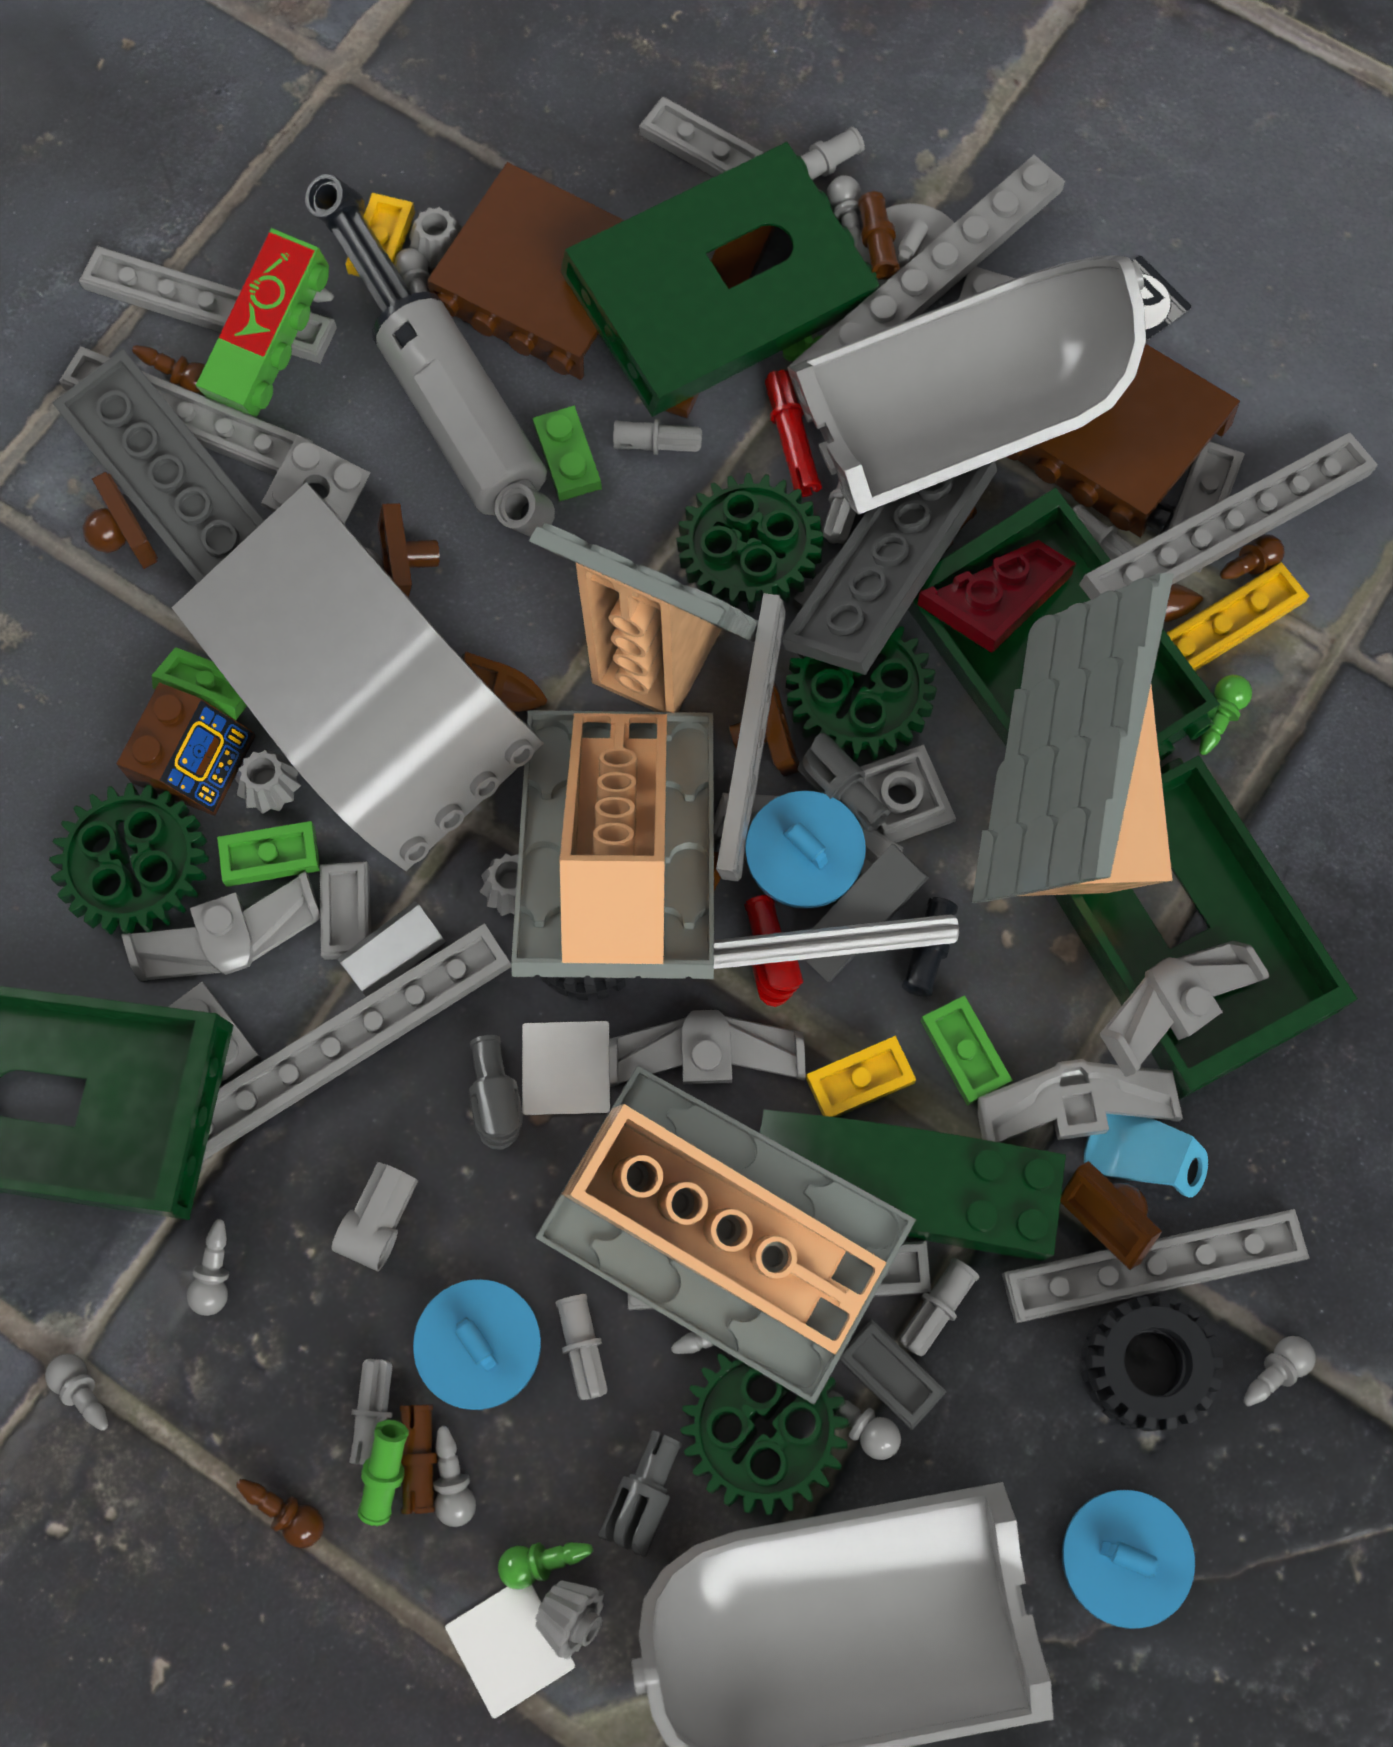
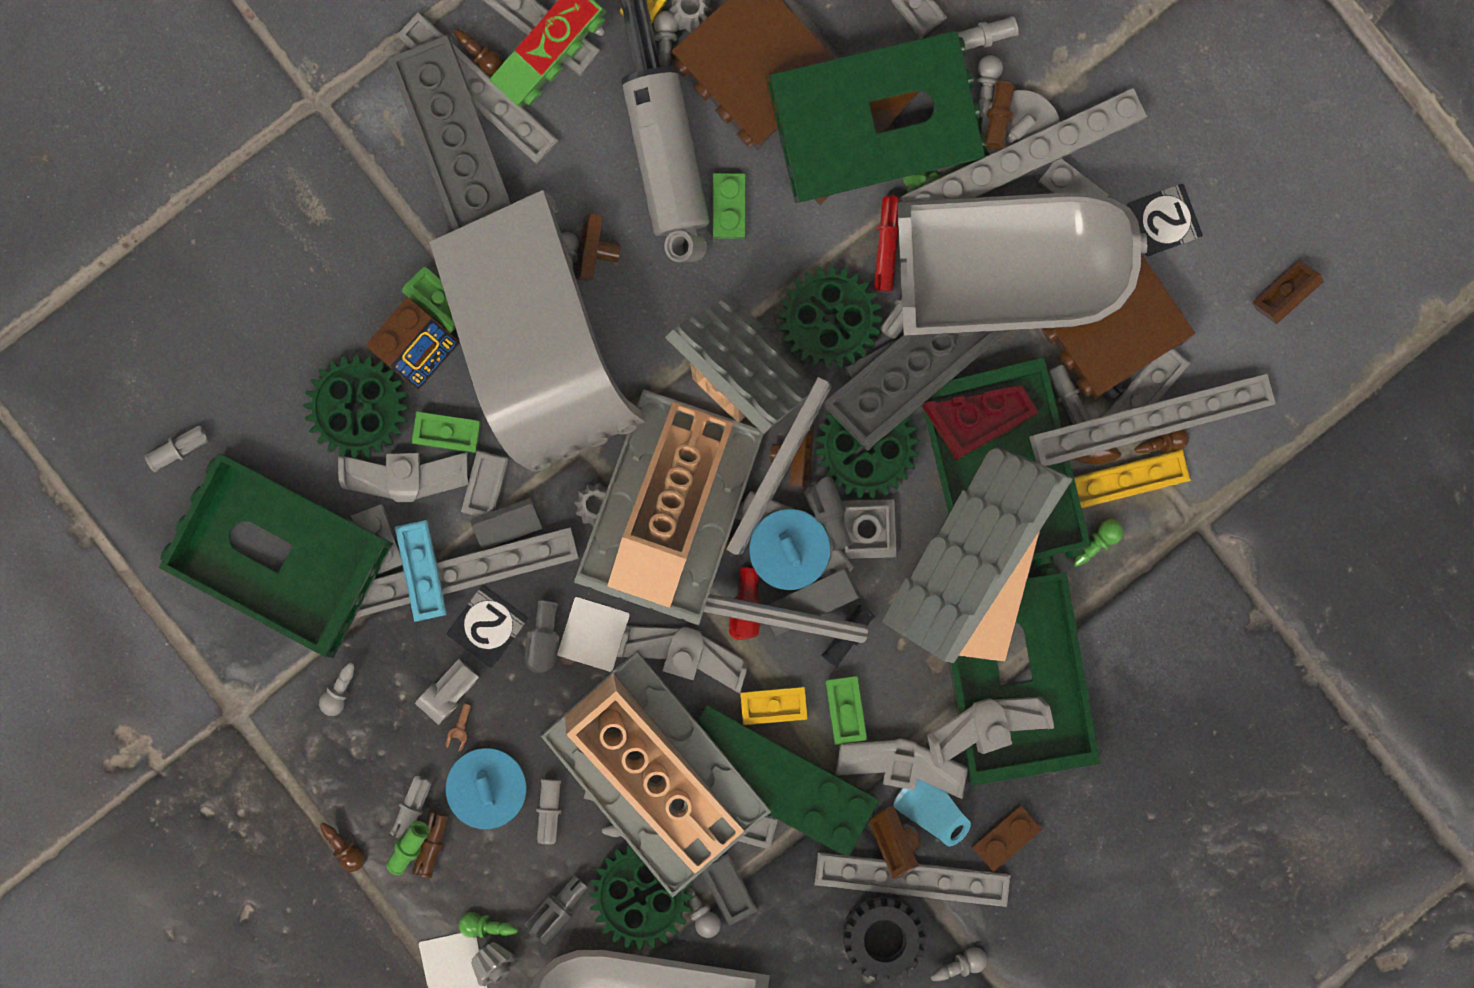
camera: 15 degrees right, 15 degrees up
light grey bar [45,1354,108,1431] -> none
reddish brown tile [82,472,158,569] -> none
light grey piece [235,750,301,814] -> none
light grey piece [261,435,370,524] -> none
light grey bar [433,1426,476,1527] -> none
reddish brown plate [461,652,548,712] -> none
light grey axle [613,419,702,455] -> none
light grey axle [900,1258,979,1356] -> none
none -> medium azure tile [395,520,447,622]
none -> nougat hand [445,704,471,751]
none -> sticker [447,586,528,668]
none -> reddish brown plate [971,804,1042,872]
none -> reddish brown plate [1252,260,1324,324]

